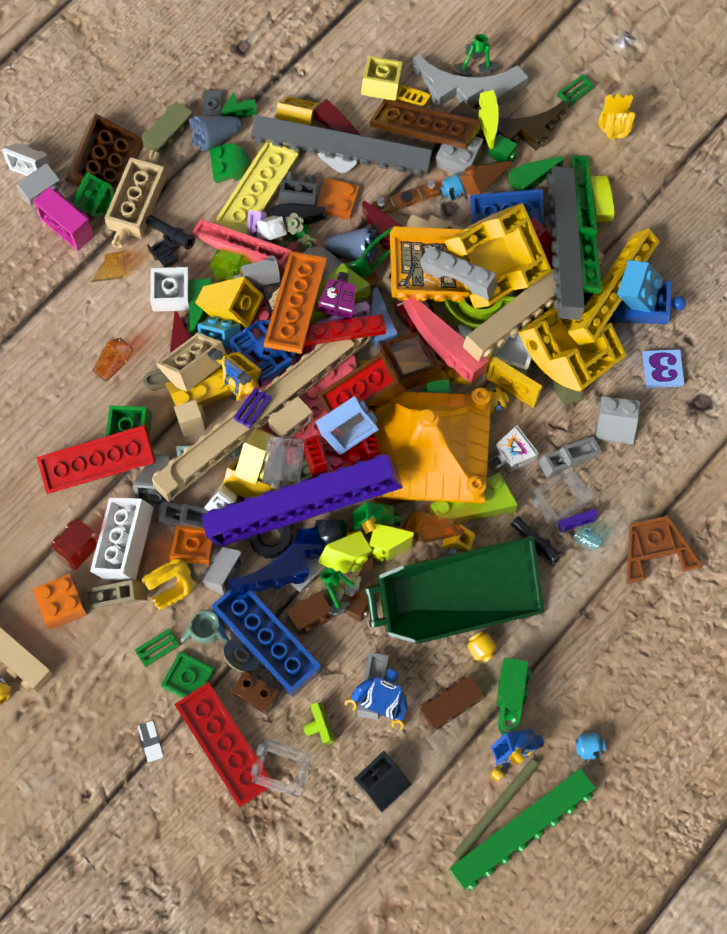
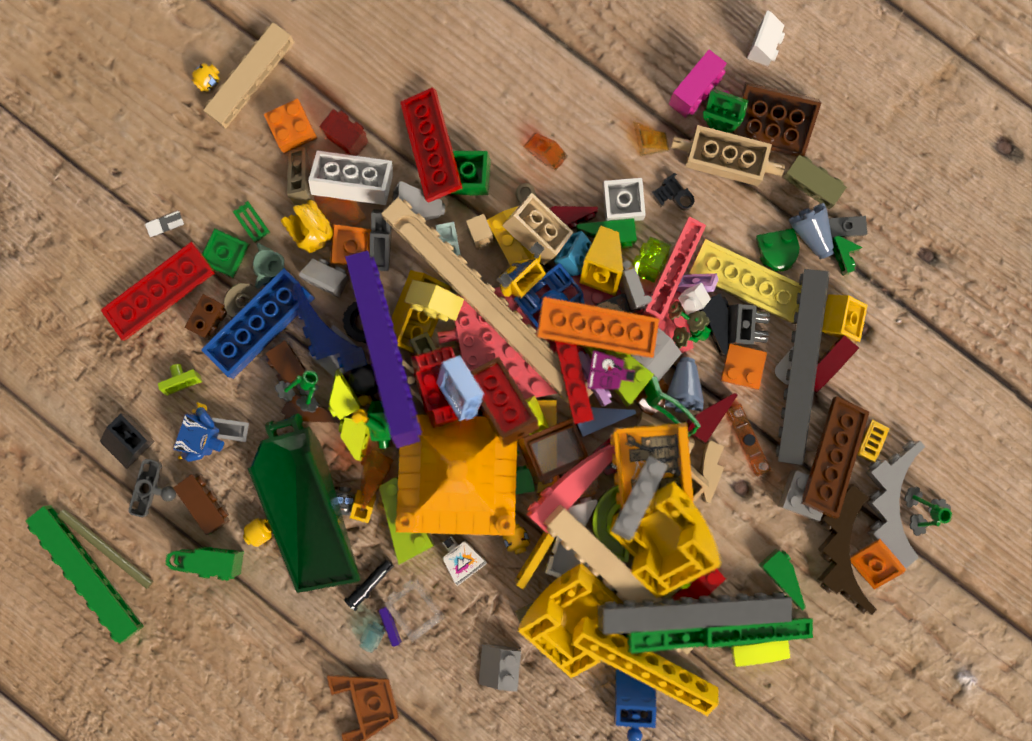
camera: 90 degrees right, 15 degrees up
light grey slope [17,163,61,206] -> none
black pin [146,215,196,250] -> none
white slope [204,484,238,511] -> none
dark purple tile [234,387,272,429] -> none
clear window [250,738,313,798] -> none
clear window [263,436,305,489] -> none
tan brick [268,397,314,443] -> none
light yellow brick [361,55,402,101] -> none
dark azure head [440,174,466,201] -> none
dark orange slope [459,161,512,195] -> none
blue slope [470,189,545,226] -> none
neon yellow slope [478,90,499,149] -> none
green brick [488,134,517,162] -> none
blue torso [490,729,544,782] -> none
light grey slope [539,437,602,478] -> none
green tile [556,74,595,108] -> none
dark azure head [576,732,606,760] -> none
yellow piece [598,94,636,140] -> none
dark azure brick [617,260,663,312] -> none
light blue tile [642,350,684,388] -> none
none -> dark grey piece [128,459,176,517]
none -> orange plate [850,539,906,590]

